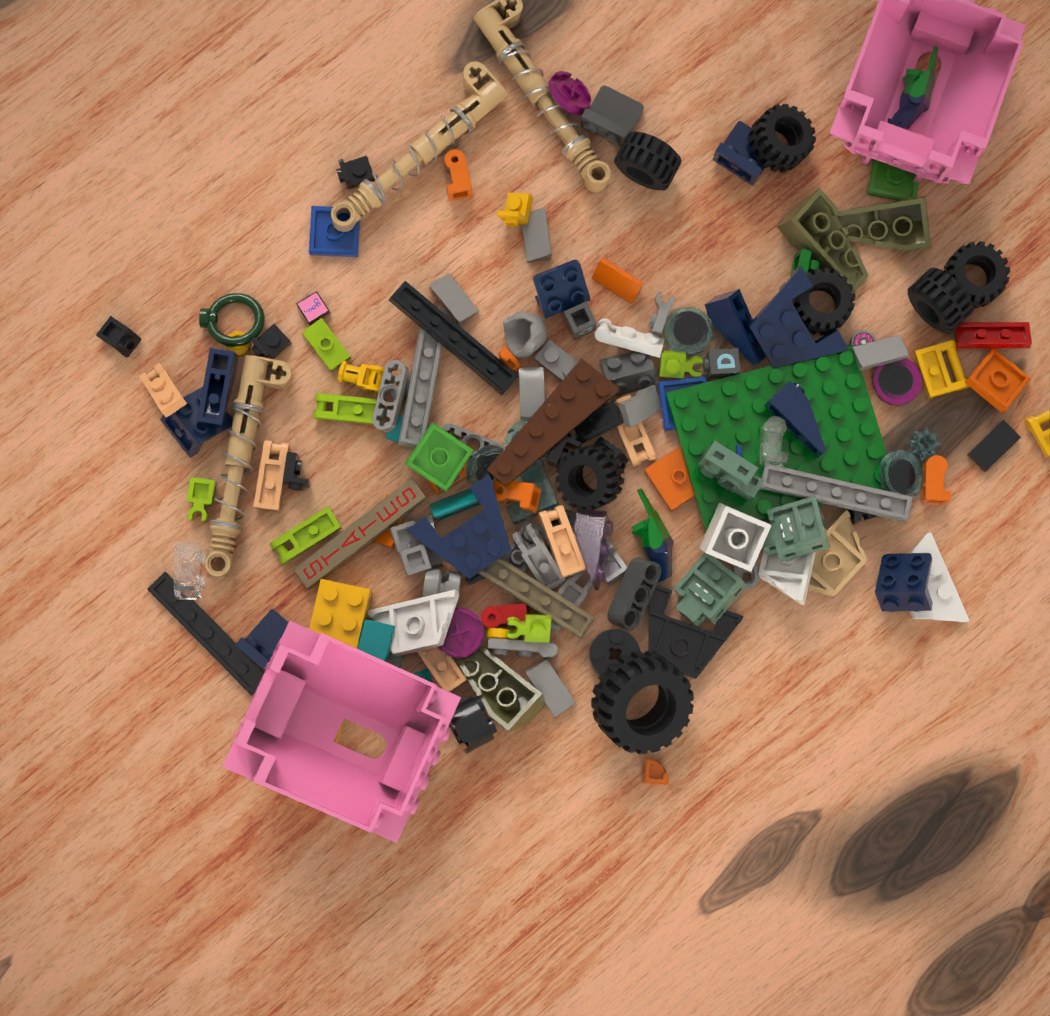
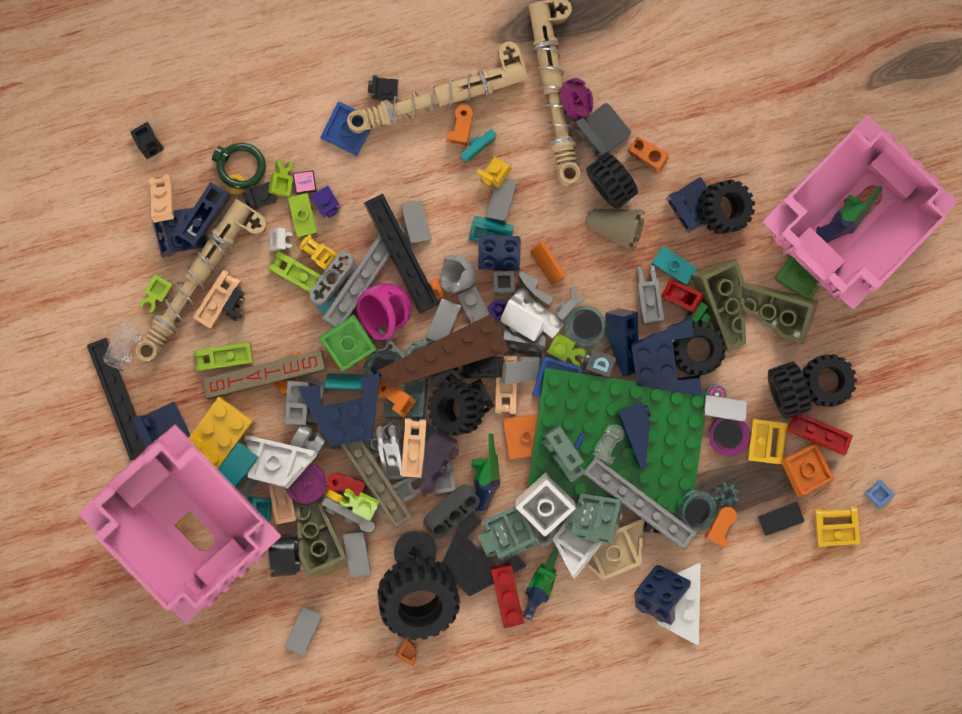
camera: 30 degrees right, 5 degrees up
none -> lime plate [268,159,293,198]
none -> white tile [269,228,292,251]
none -> light grey slope [284,607,322,656]
none -> dark purple bracket [311,186,341,218]
none -> dark pink piece [357,283,412,340]
none -> teal plate [460,128,496,163]
none -> teal slope [469,216,514,242]
none -> dark purple tile [489,299,507,320]
none -> red plate [490,563,524,629]
none -> white slope [501,299,545,341]
none -> light grey slope [518,271,553,307]
none -> animal [523,546,559,621]
none -> dark tan cone [585,209,645,251]
none -> orange leg [628,137,669,174]
none -> light grey hinge [636,265,664,324]
none -> teal plate [651,246,697,286]
none -> red slope [661,279,704,313]

